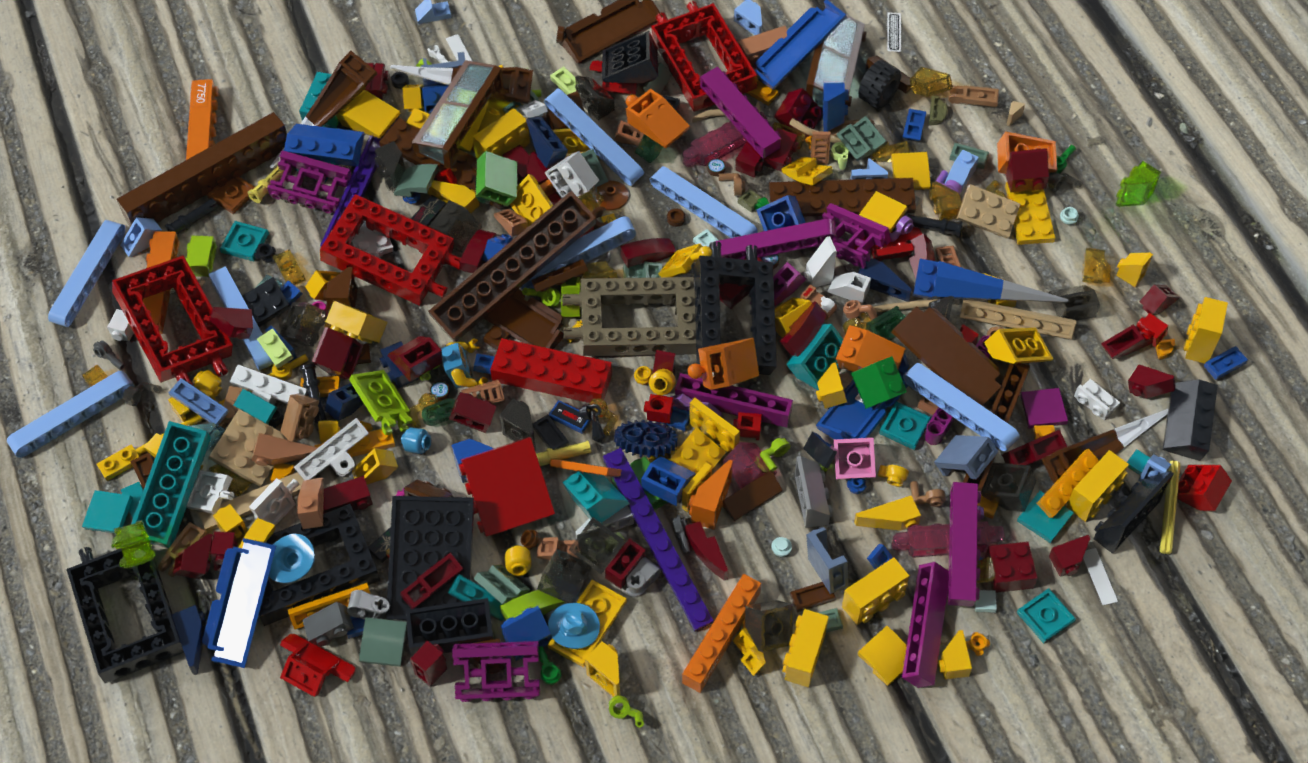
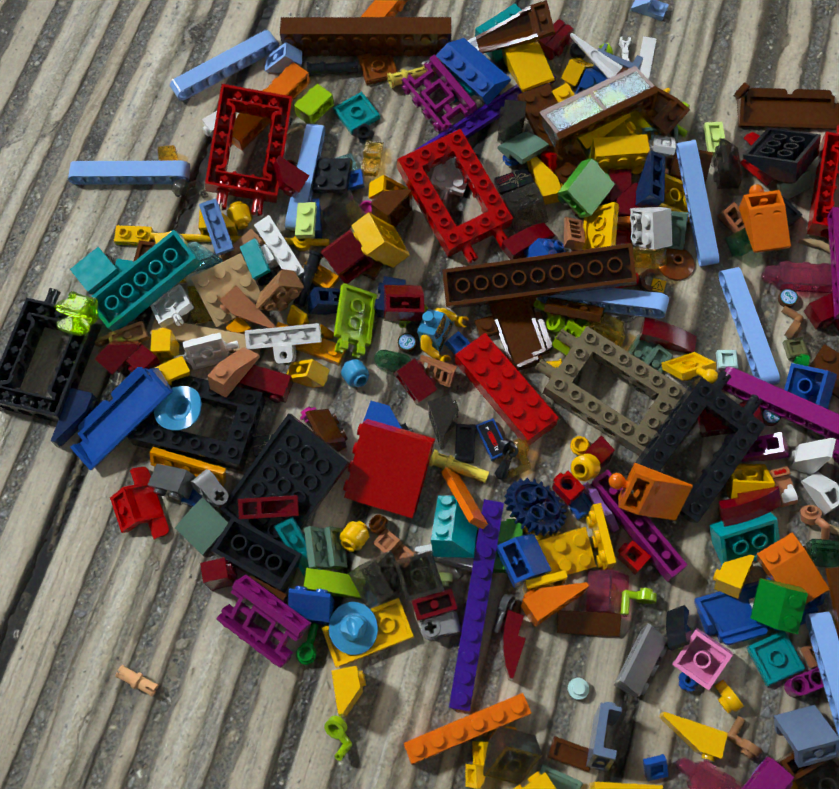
camera: 40 degrees right, 10 degrees up
dark grey plate [93,341,125,370] -> none
clear yellow plate [409,393,439,428] -> none
reddish brown tile [667,208,685,227] -> none
clear yellow plate [843,312,873,334] -> none

